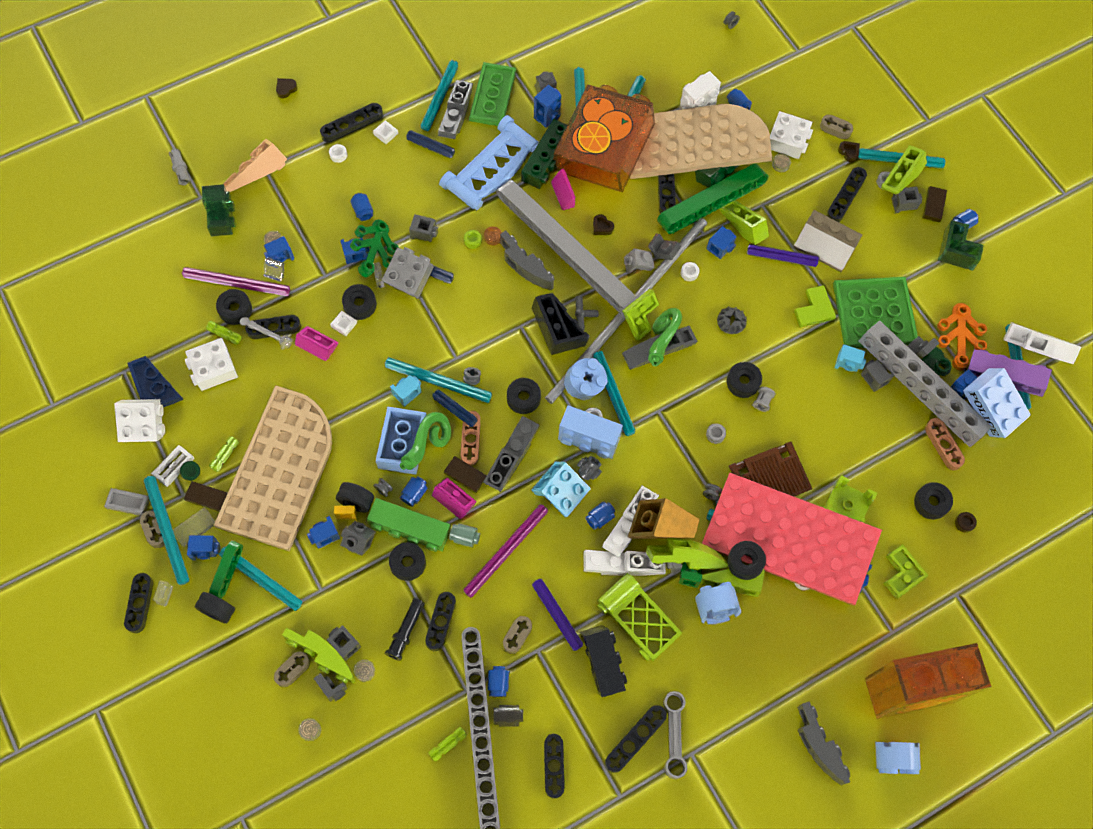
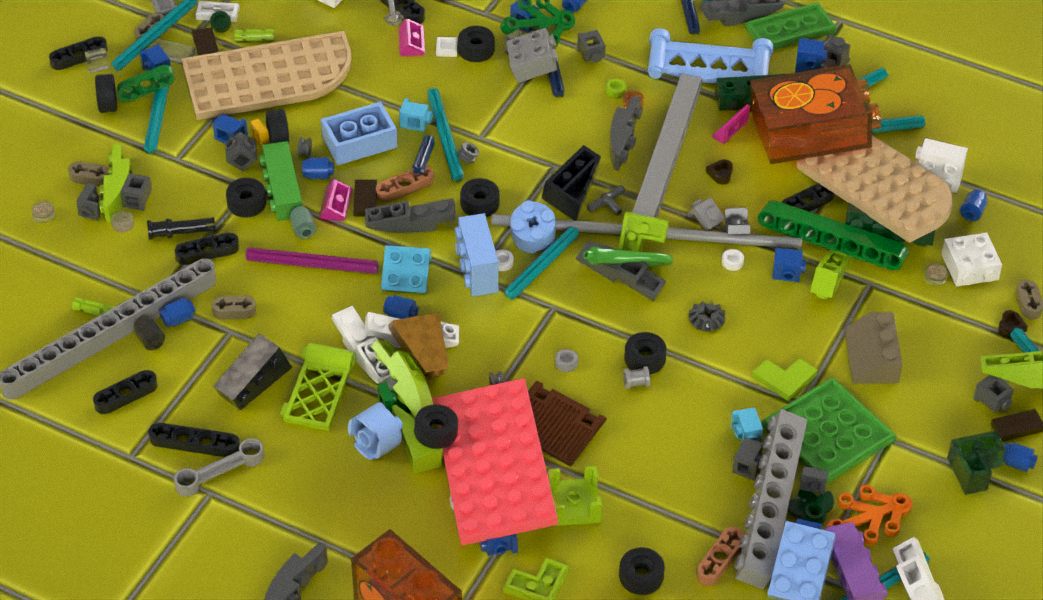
camera: 60 degrees right, 20 degrees down
bright green plant [400,412,451,470] -> none
dark purple axle [532,579,583,651] -> none
dark grey gear [577,456,602,480] -> none
dark purple axle [747,244,819,267] -> none
black beam [826,167,867,222] -> none

